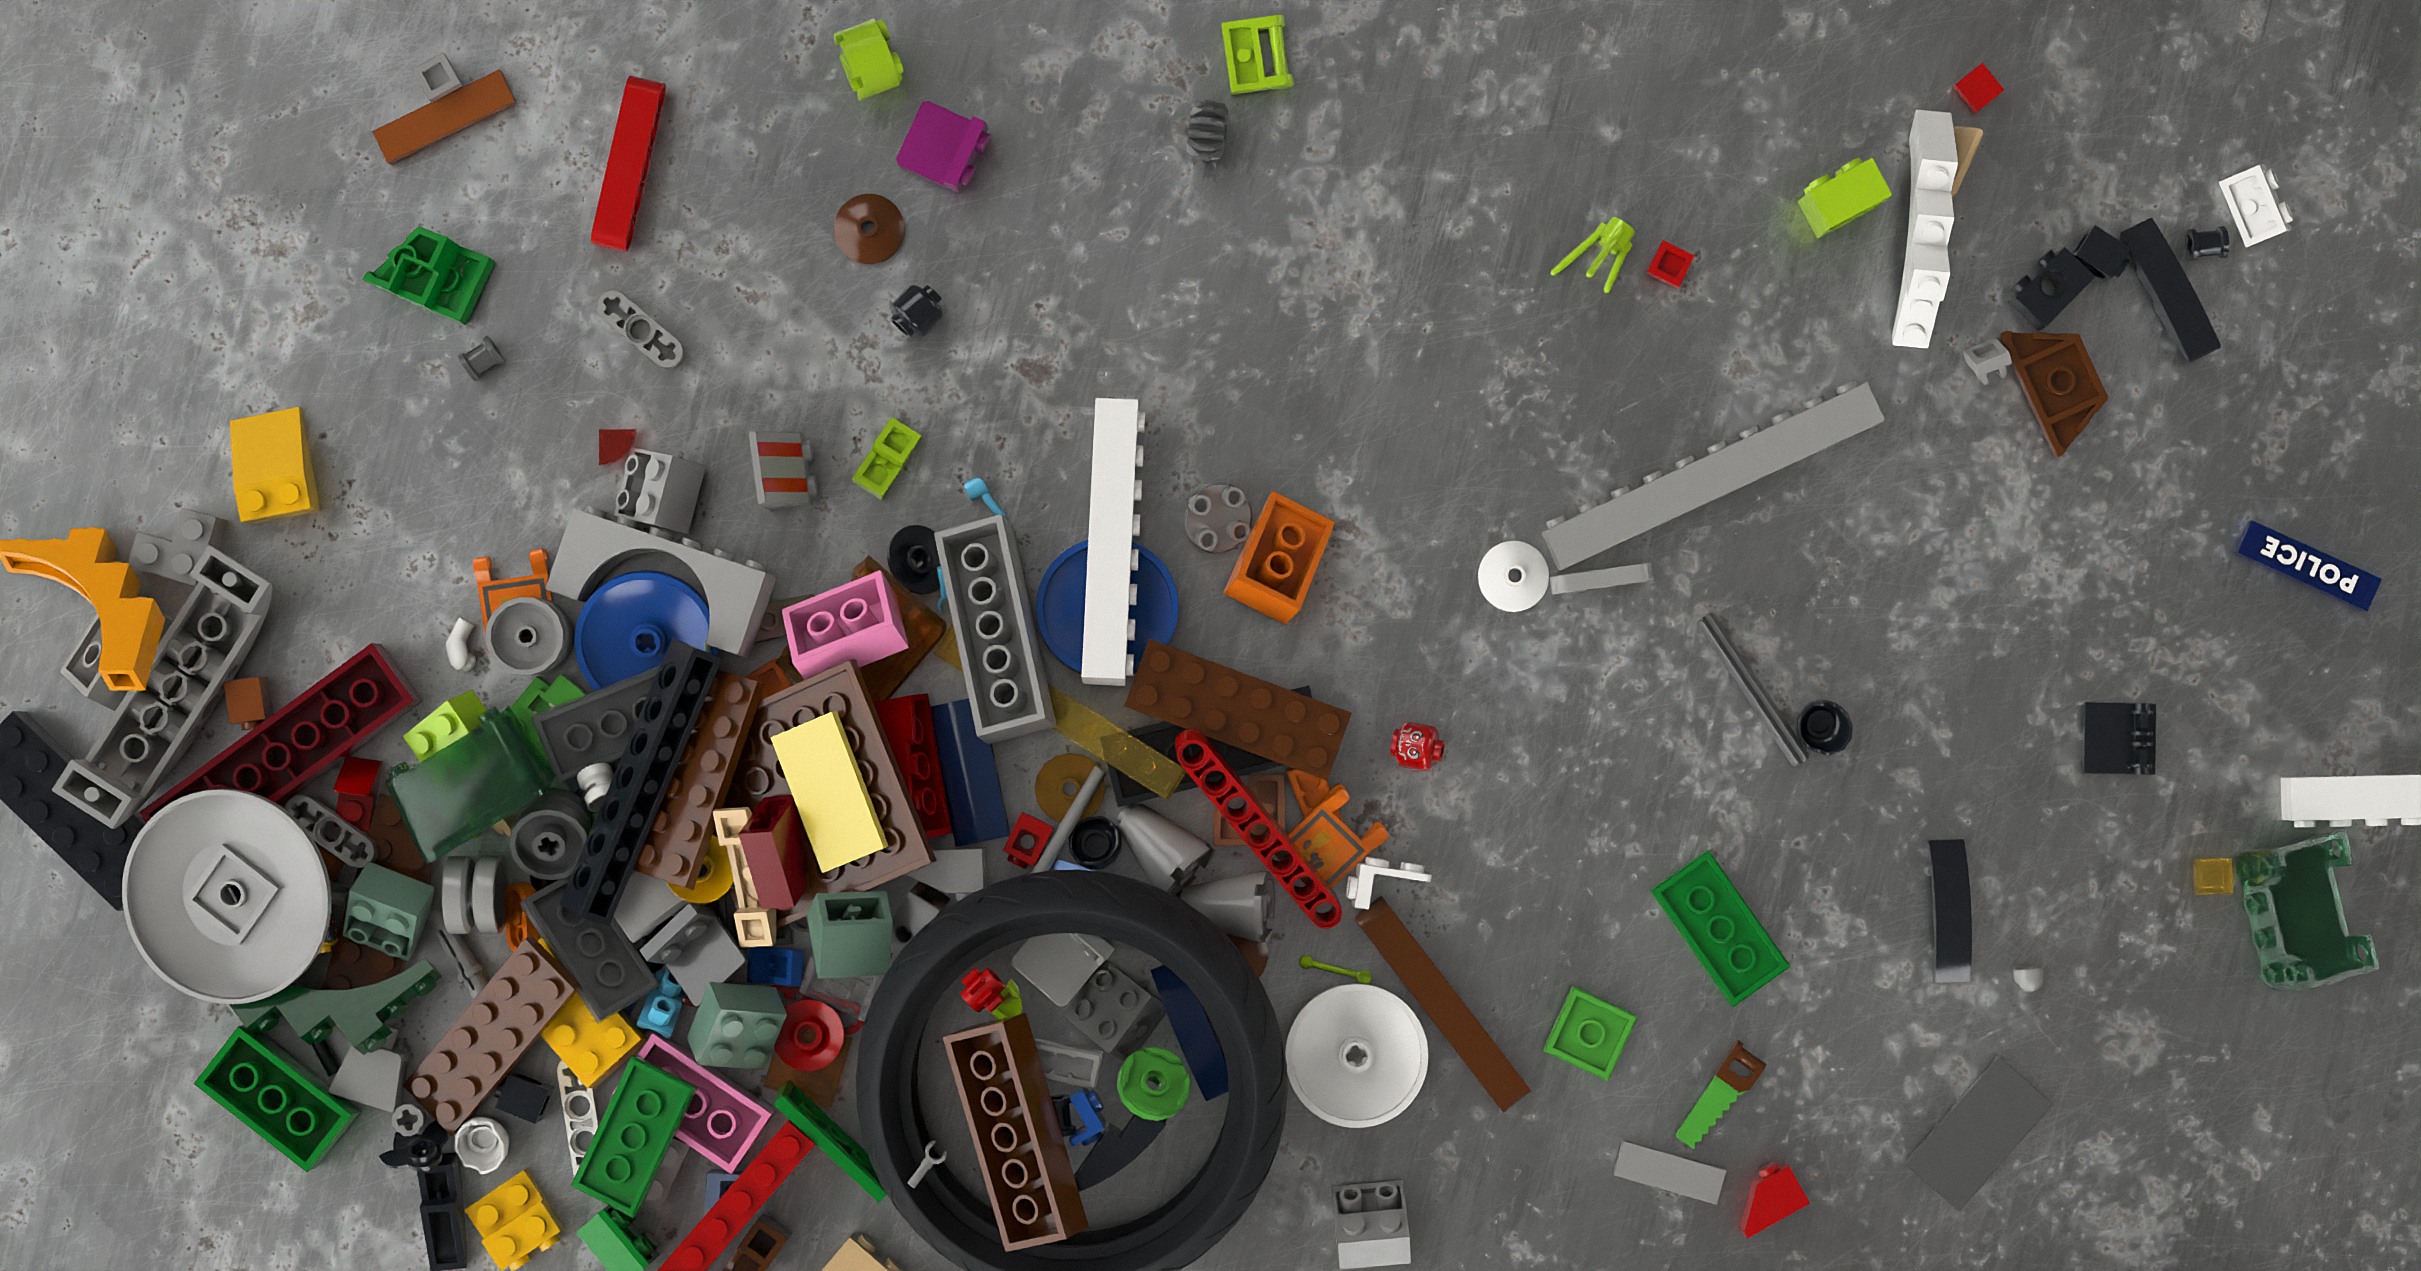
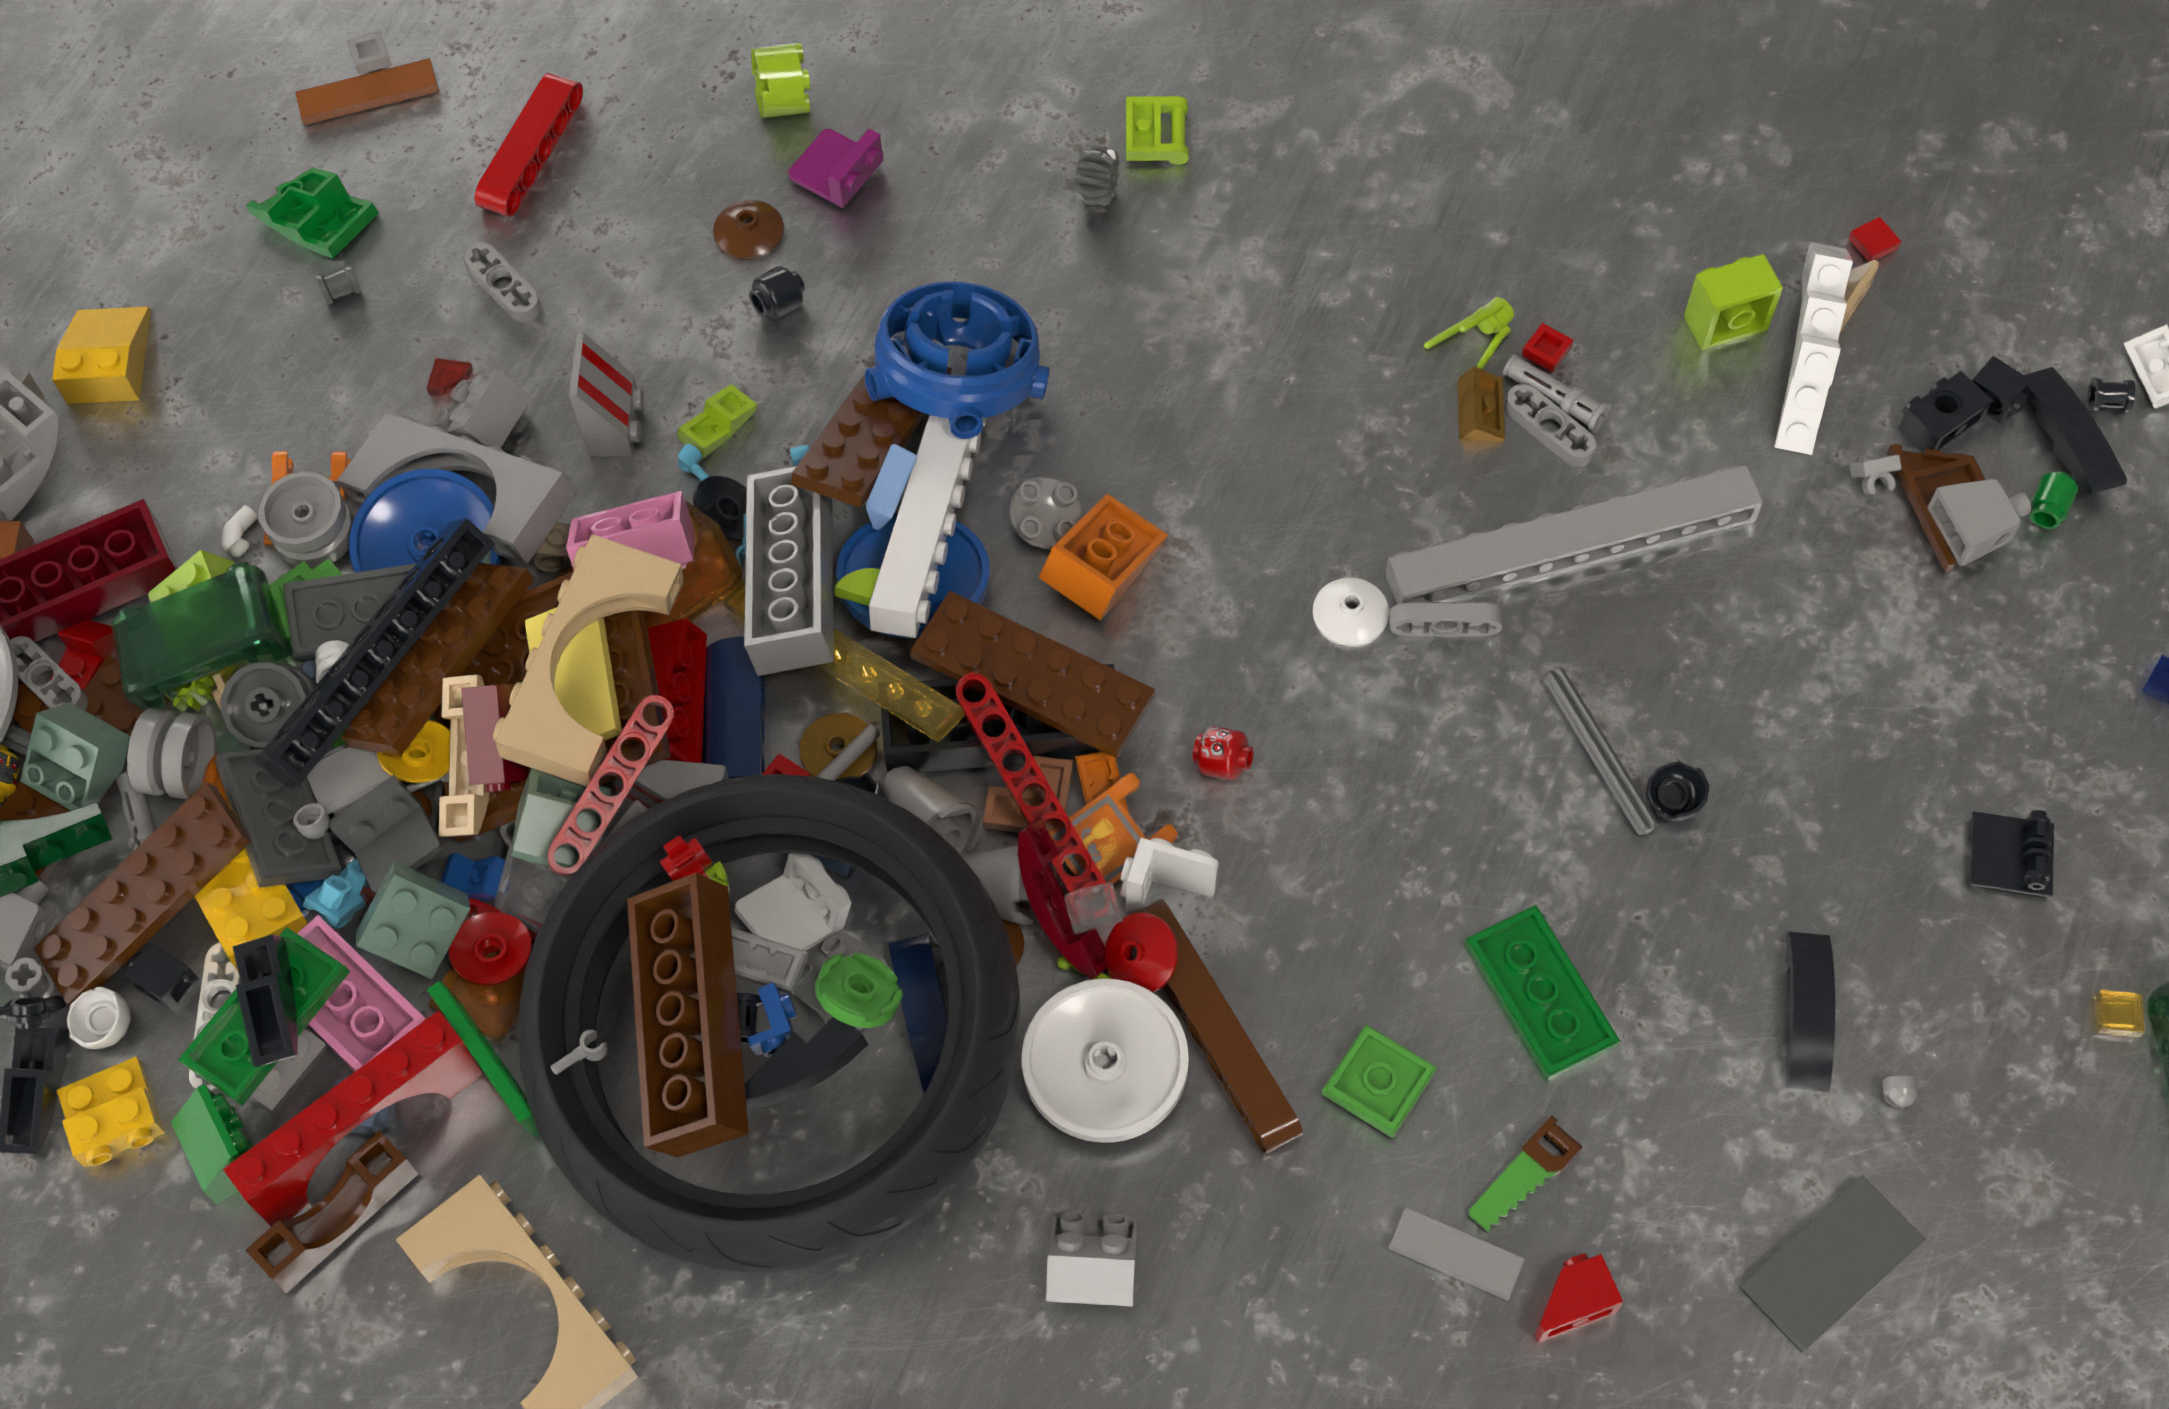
camera: 10 degrees right, 25 degrees down
none -> black slope [232,934,298,1068]
none -> light grey hinge [293,803,330,839]
none -> tan arch [493,534,684,787]
none -> beam [548,695,674,877]
none -> medium azure hand [678,444,709,481]
none -> reddish brown plate [791,362,952,508]
none -> lime tile [834,568,880,606]
none -> blue piece [864,282,1050,439]
none -> light blue slope [866,444,917,530]
none -> dark red slope [1018,818,1107,979]
none -> clear slope [1065,882,1123,934]
none -> red dish [1105,913,1178,993]
none -> pearl gold slope [1457,366,1505,442]
none -> light grey pin [1503,354,1611,433]
none -> light grey beam [1505,384,1596,467]
none -> light grey torso [1927,479,2031,567]
none -> green brick [2030,472,2078,529]

